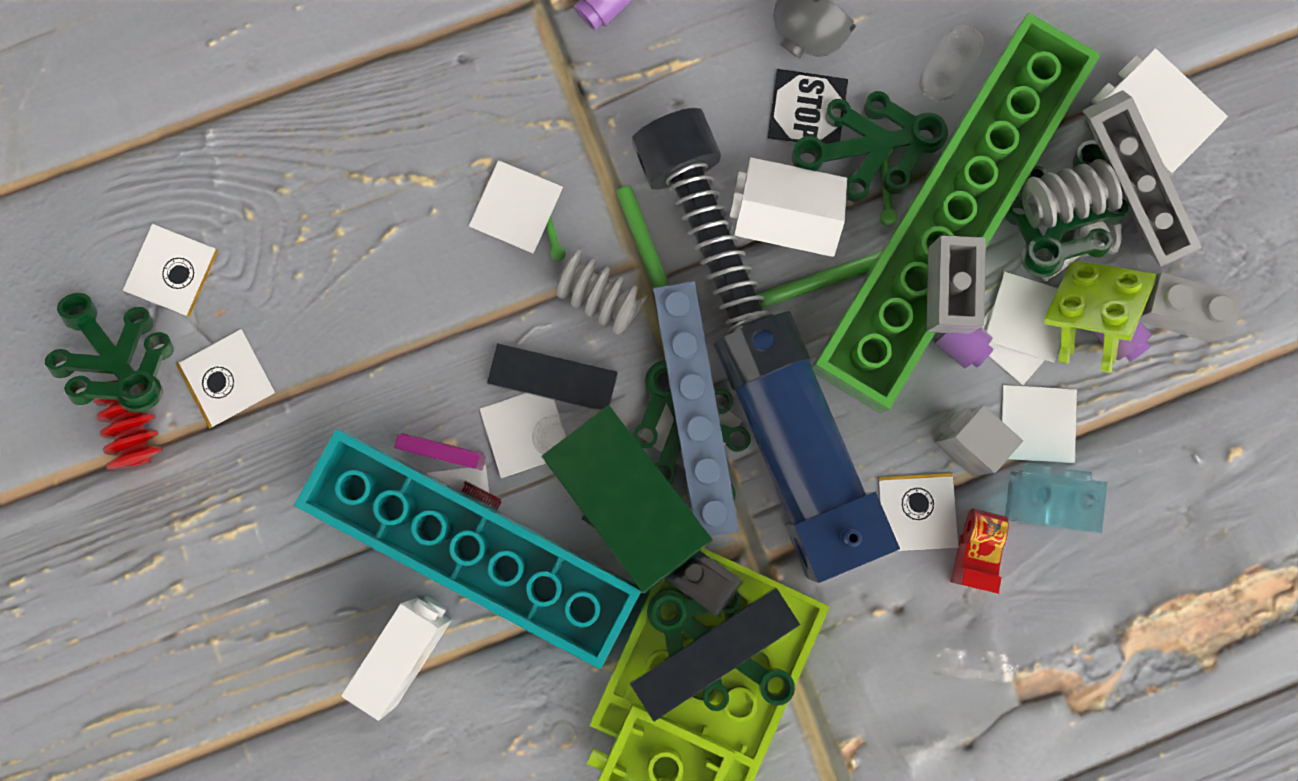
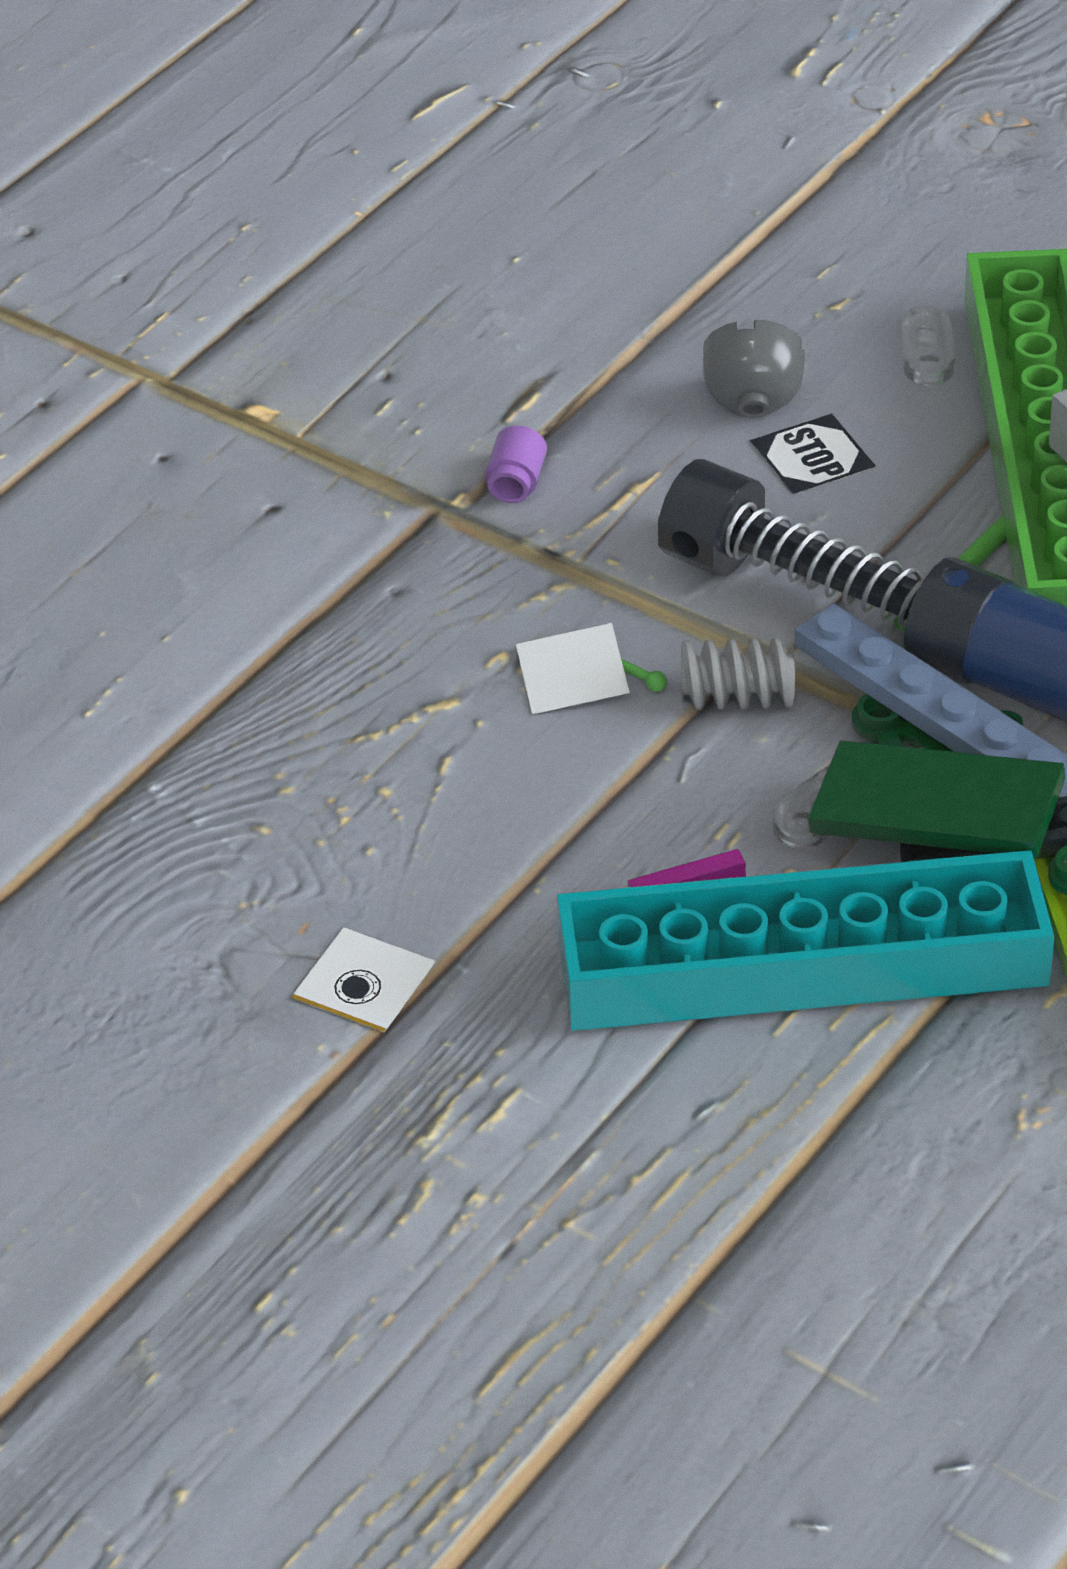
camera: 30 degrees left, 40 degrees down
dark green plant [45,293,174,412] -> none
red piece [93,380,162,470] -> none
white sticker [122,224,219,317] -> none
white brick [341,596,452,721] -> none
white sticker [479,393,566,478] -> none
black tile [487,343,618,411] -> none
bright green bar [616,185,669,288] -> none
white brick [729,157,847,257] -> none
dark green plant [791,91,948,202] -> none
bright green hinge [879,150,897,226] -> none

